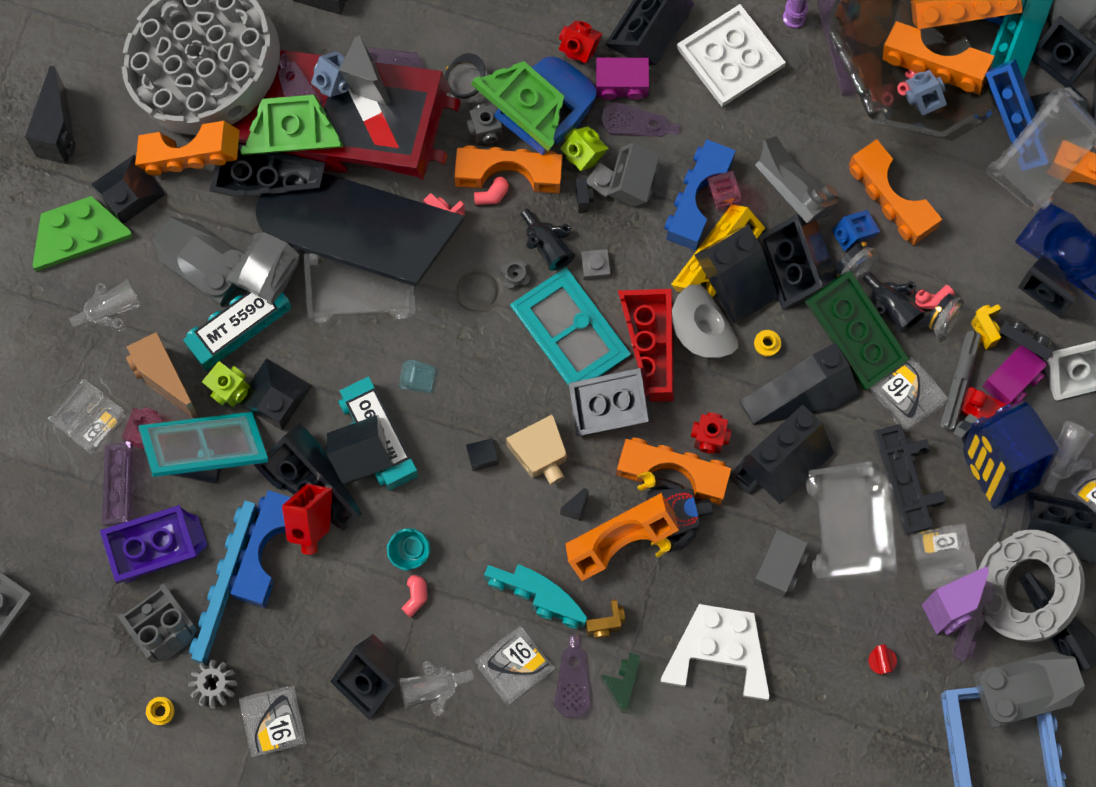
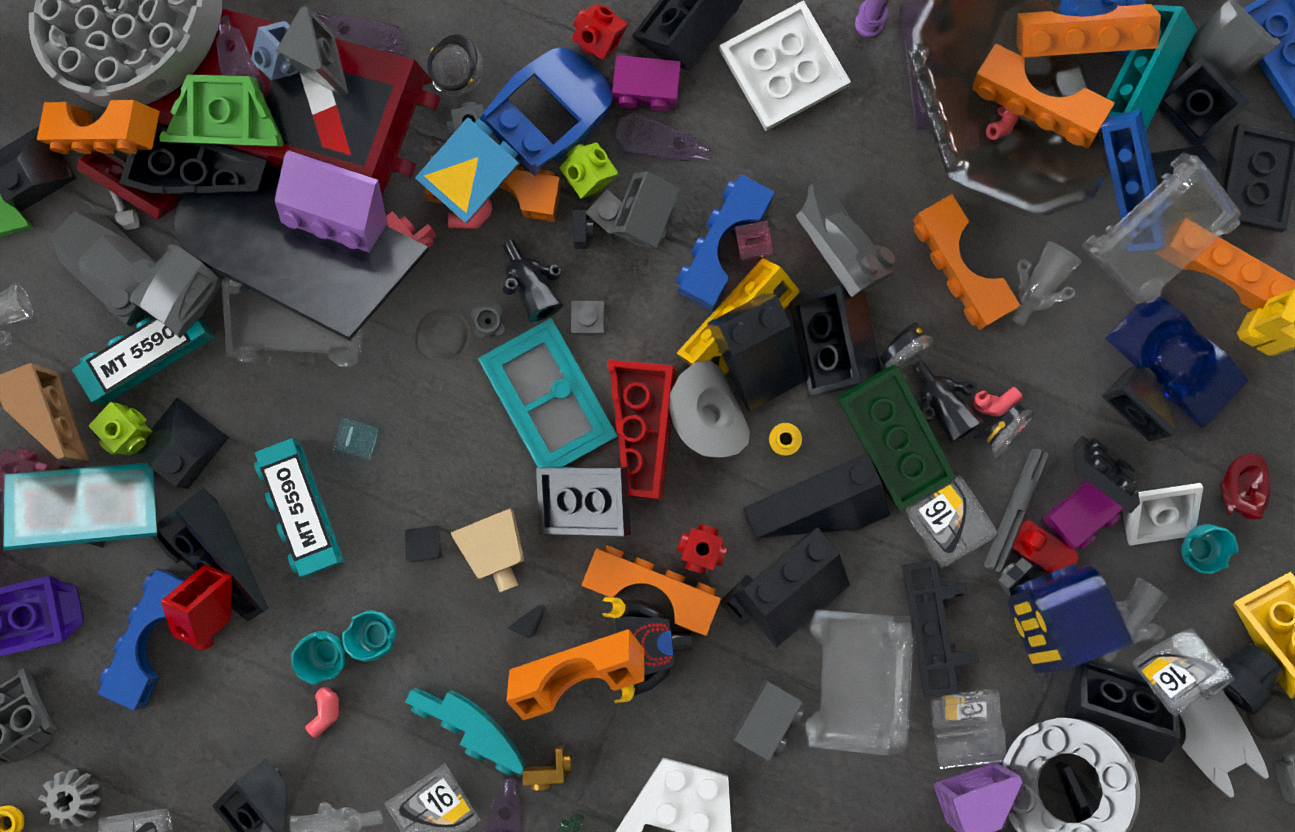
camera: 10 degrees right, 10 degrees up
dark azure plate [189,500,257,666] -> none
black slope [327,415,395,485] -> none
bright green wing [471,61,564,151] -> none
blue bracket [832,210,880,251] -> none
sand blue brick [905,70,947,116] -> none
yellow bracket [971,304,1002,350] -> none
none -> dark red plate [77,150,180,220]
none -> light grey hand [110,190,140,230]
none -> medium lavender slope [275,150,388,252]
none -> teal hair [342,610,397,662]
none -> dark azure brick [415,118,519,224]
none -> clear piece [1012,241,1081,327]

